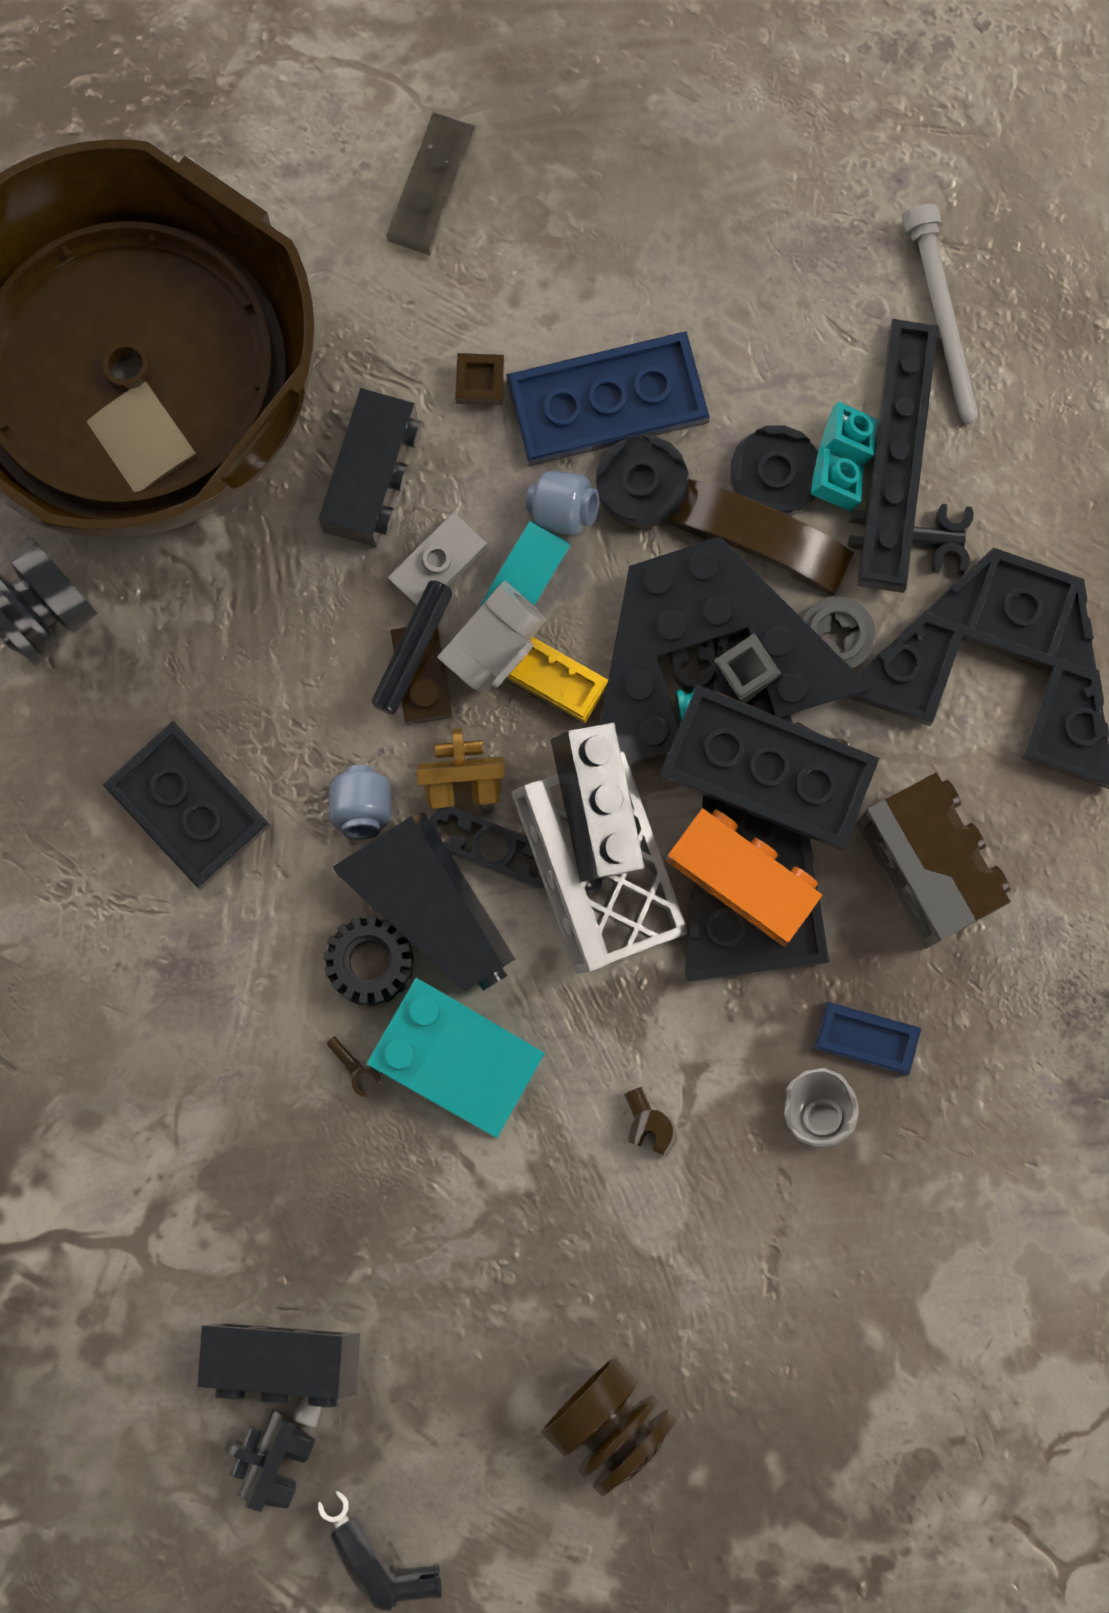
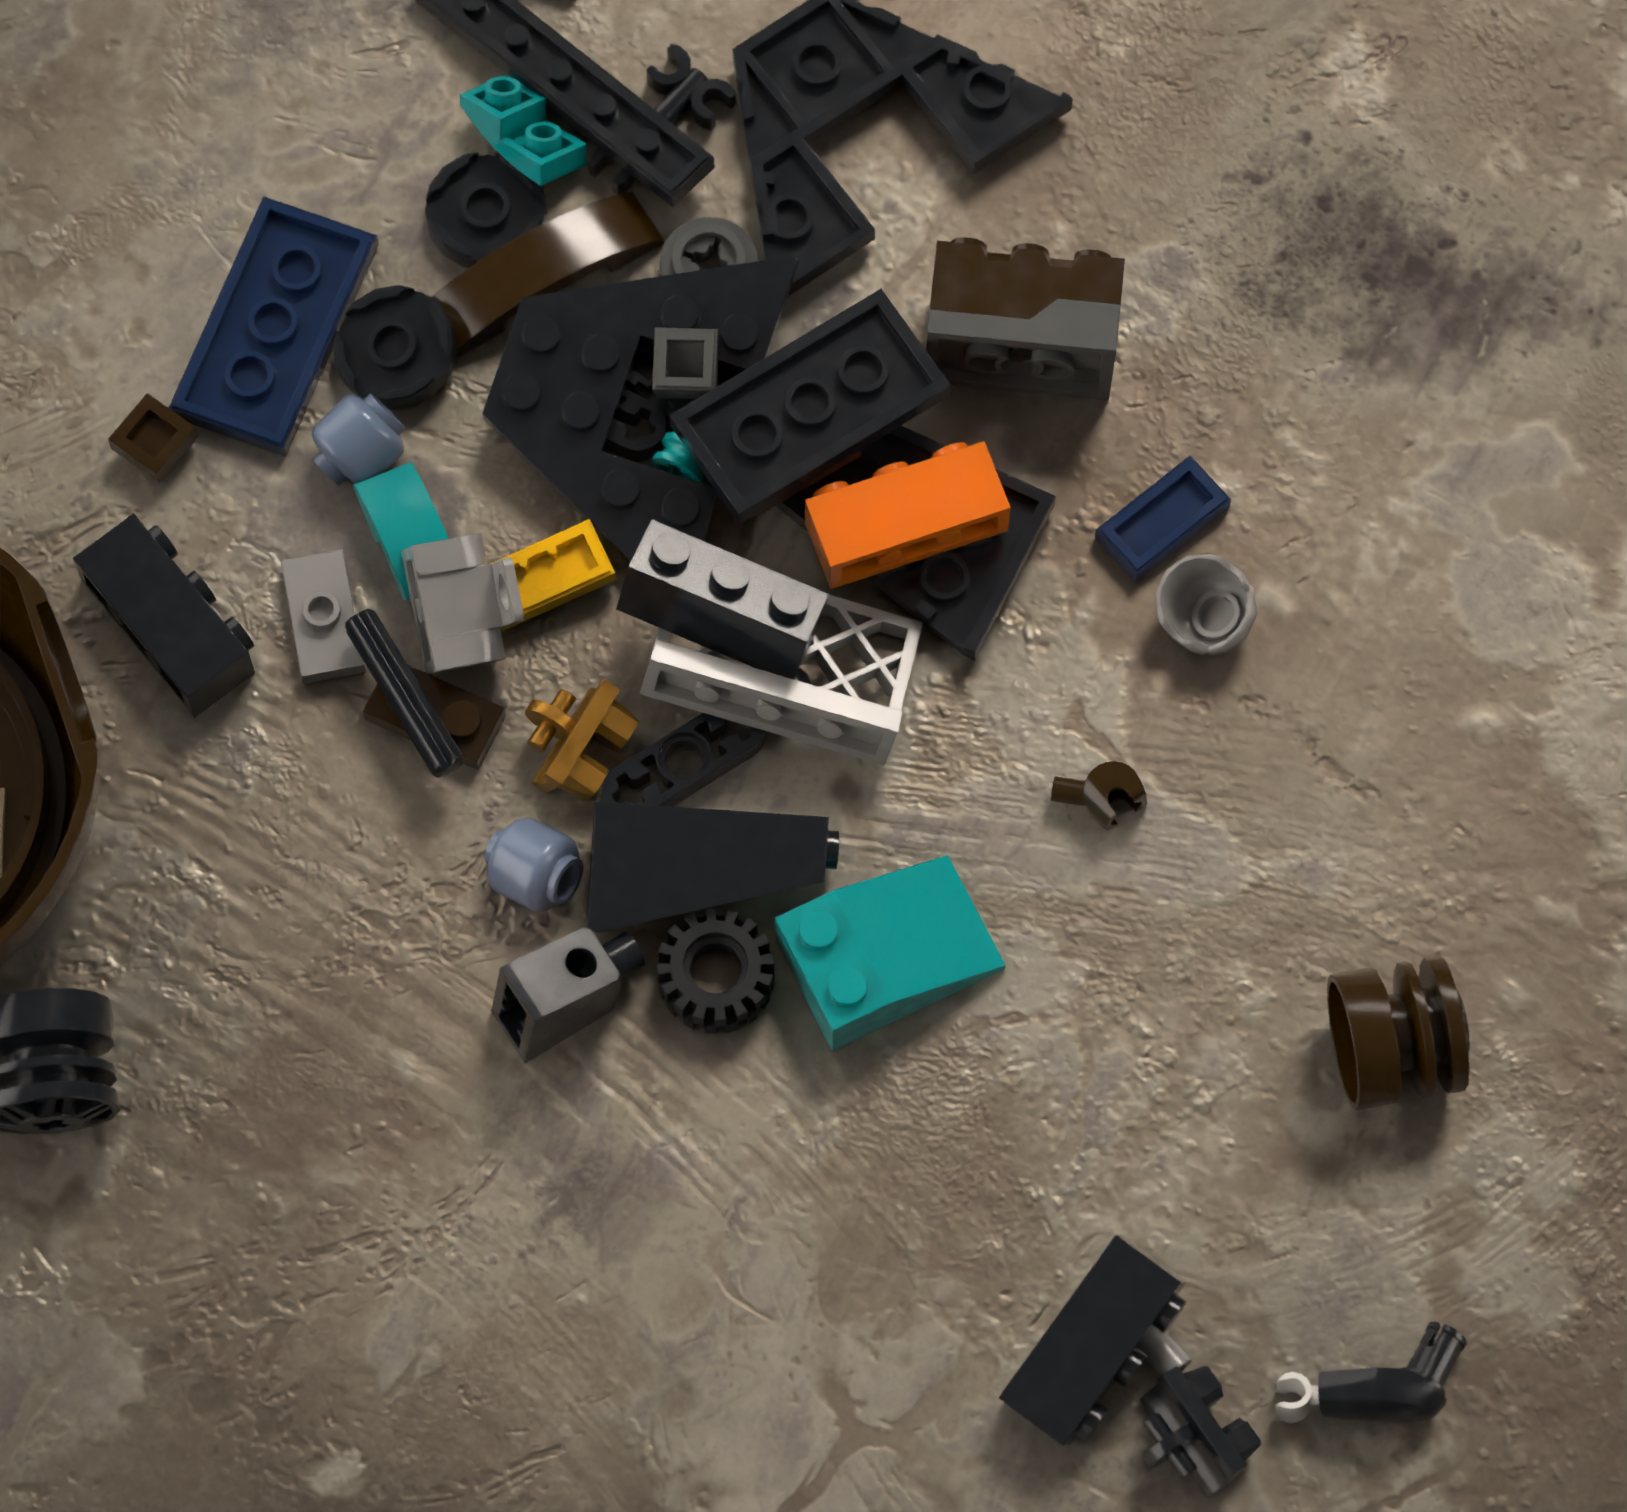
camera: 60 degrees left, 10 degrees down
black tile [103,721,271,890] -> none
dark brown hand [326,1036,381,1097] -> none
none -> black torso [491,927,645,1063]

